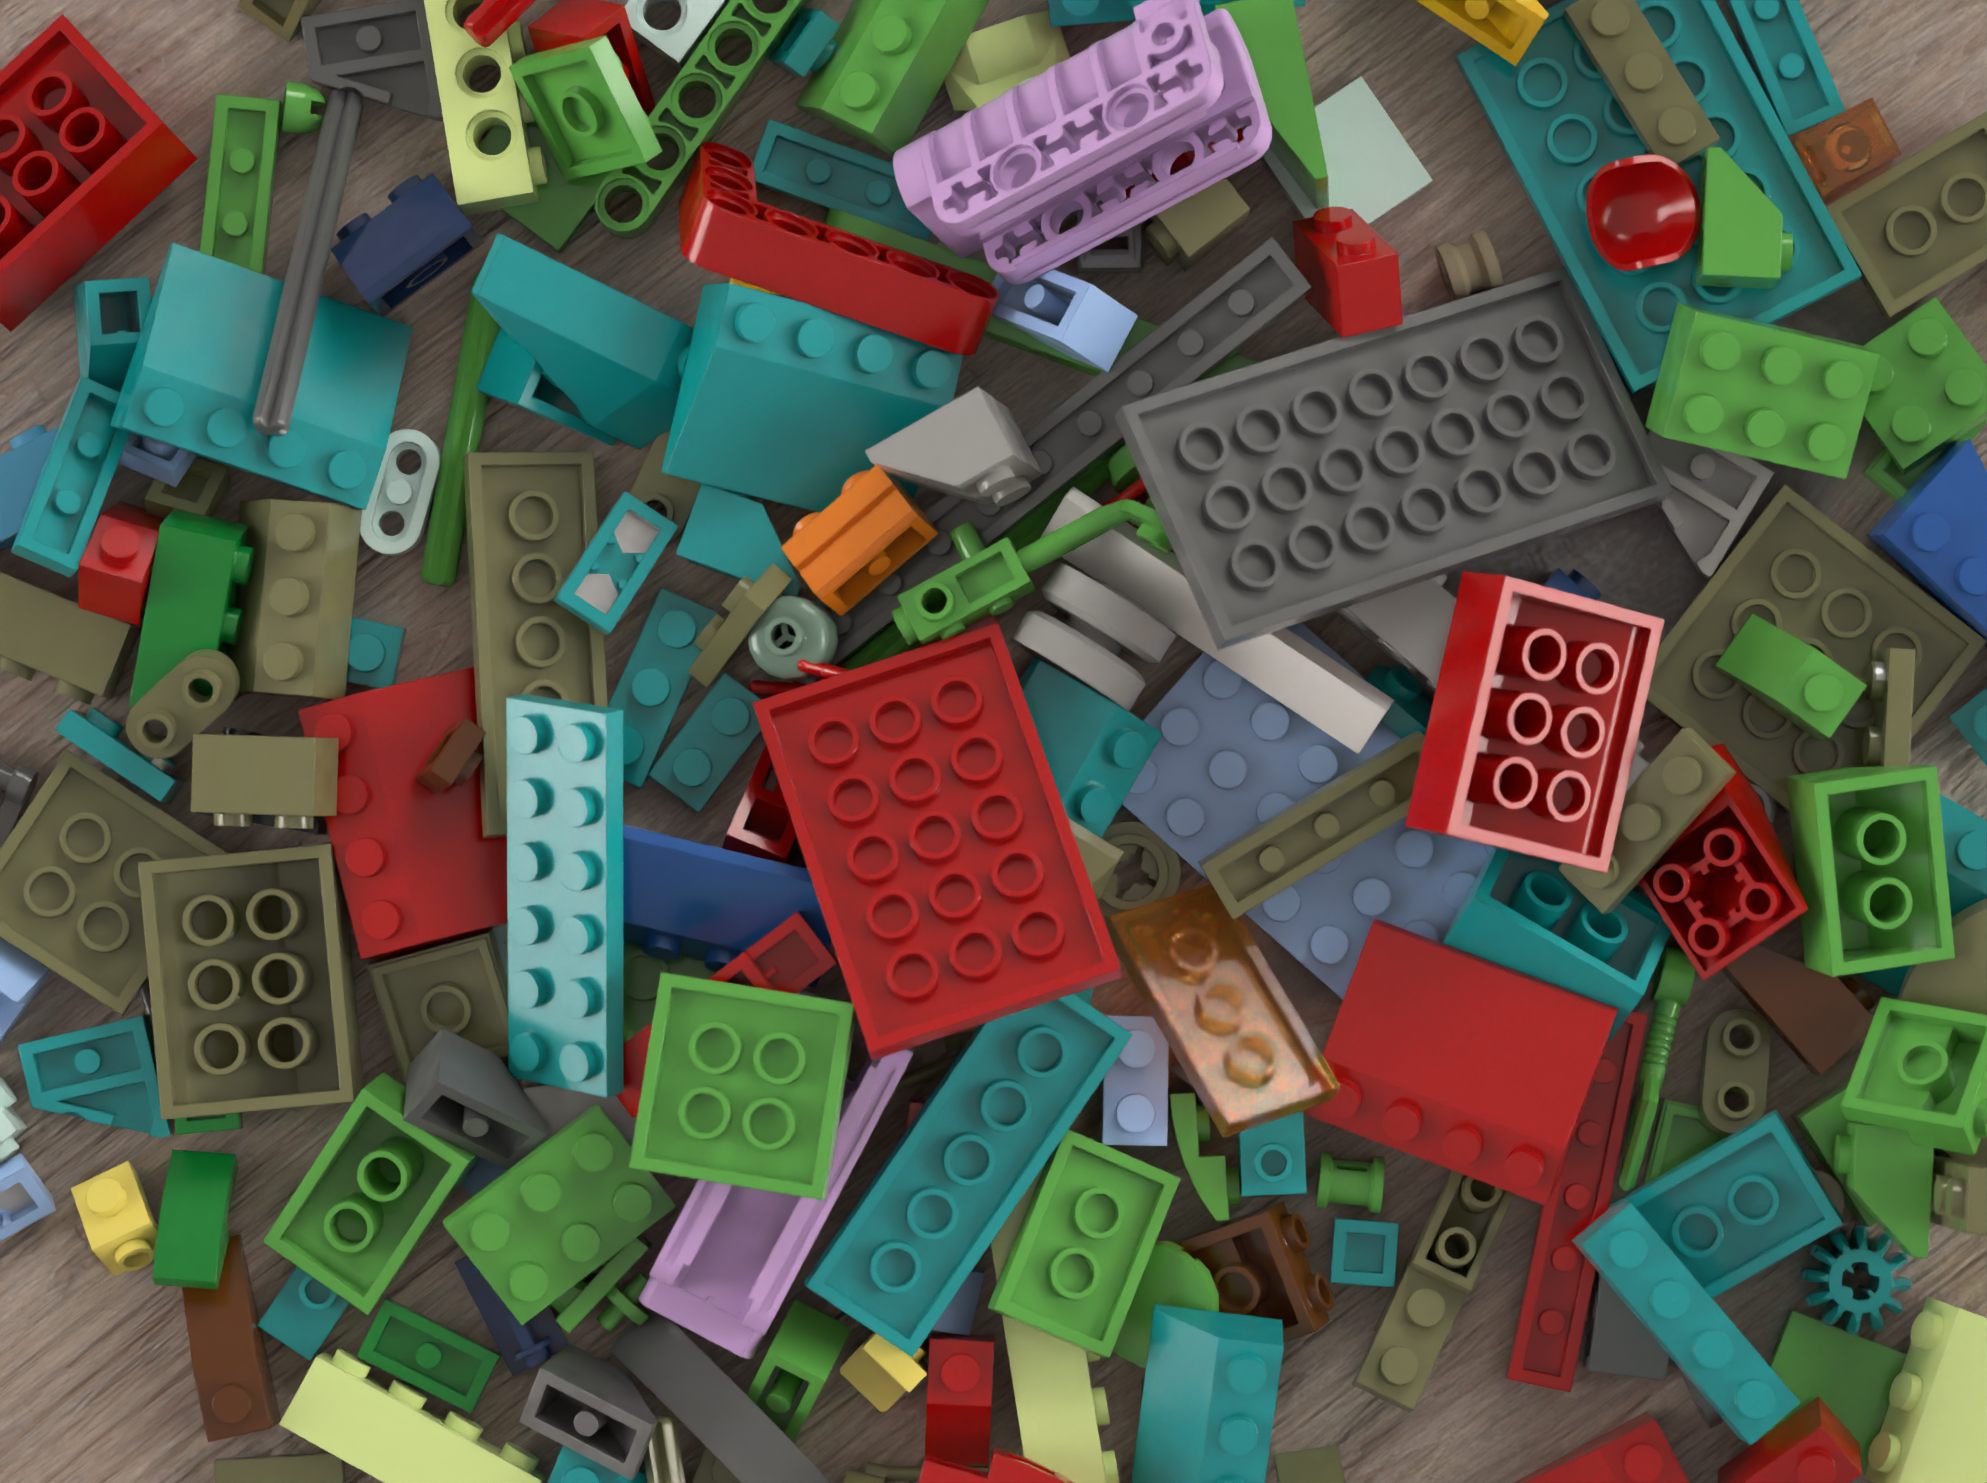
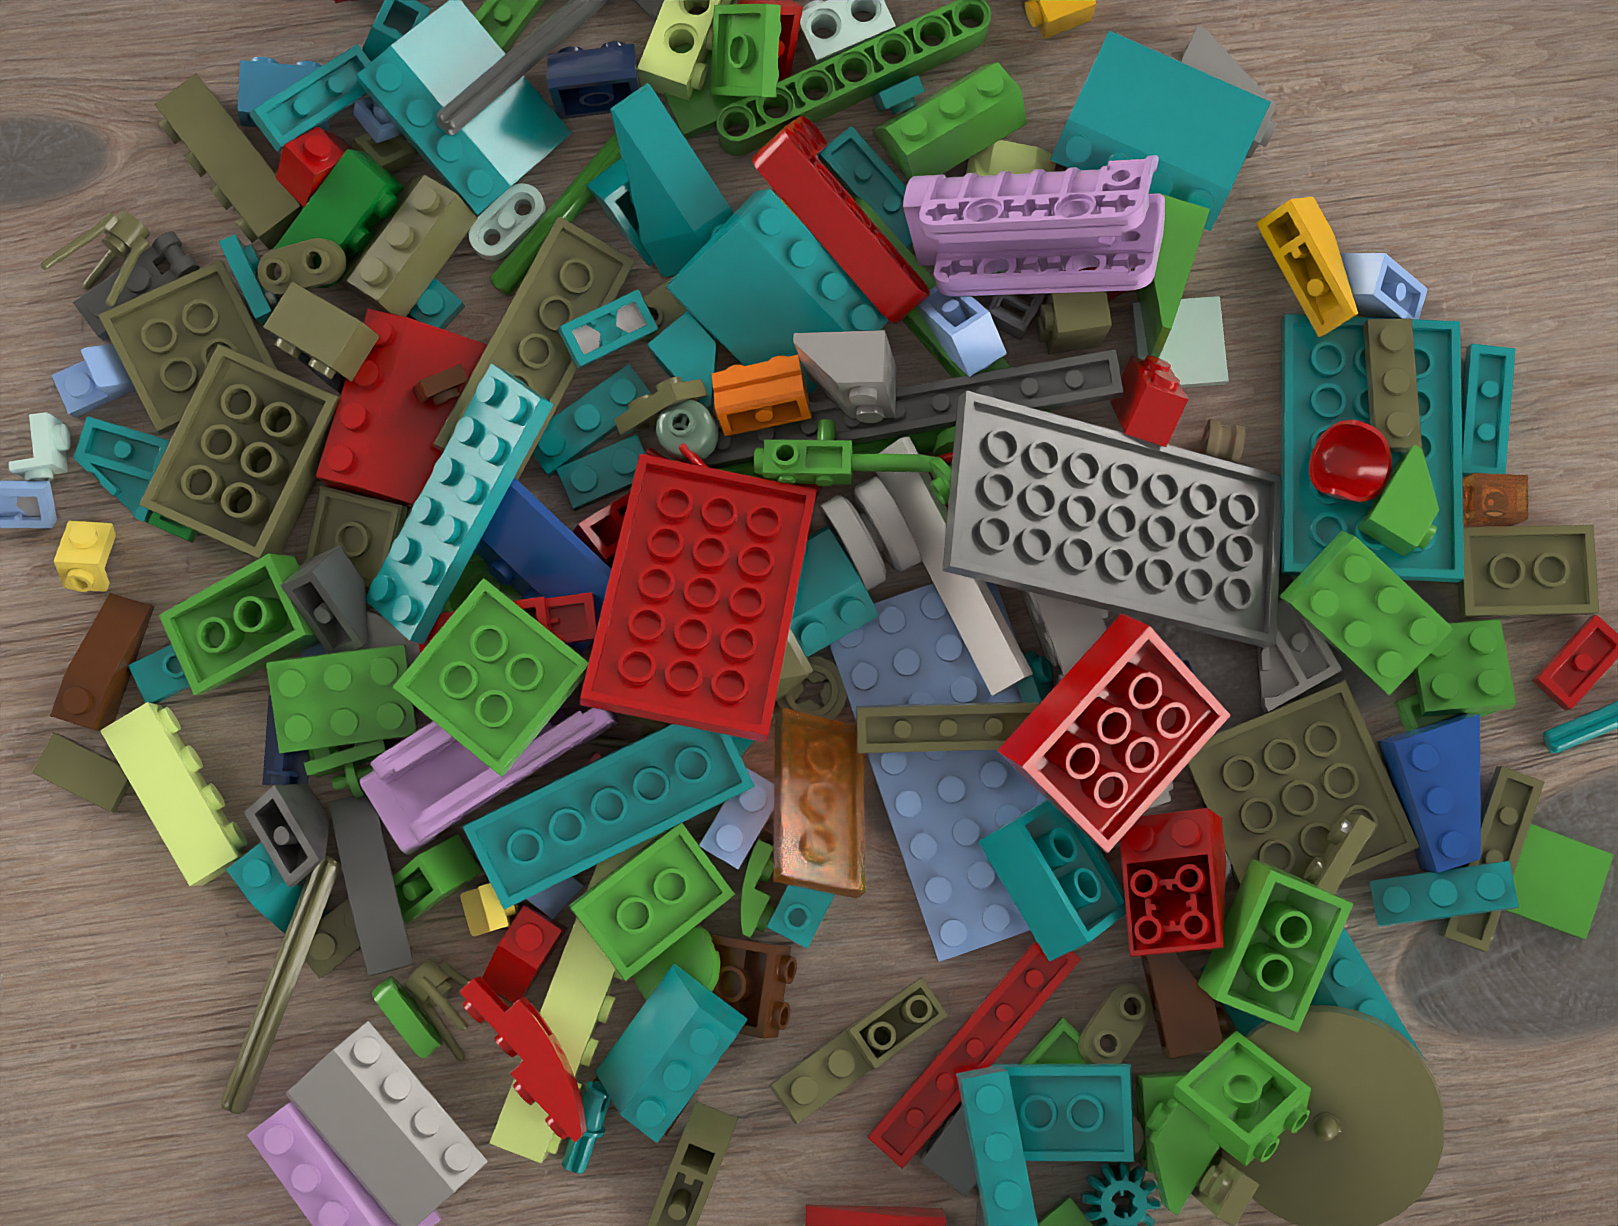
camera: 30 degrees right, 5 degrees down
green slope [152,1149,239,1289] -> none
green plate [356,1297,502,1413] -> none
red slope [1303,918,1618,1205] -> none
bright green bush [1315,1152,1385,1214] -> none
teal plate [1329,1217,1399,1287] -> none
olive plate [1558,727,1737,914] -> none
bright green piece [1618,945,1696,1192] -> none
bright green slope [1714,614,1867,741] -> none

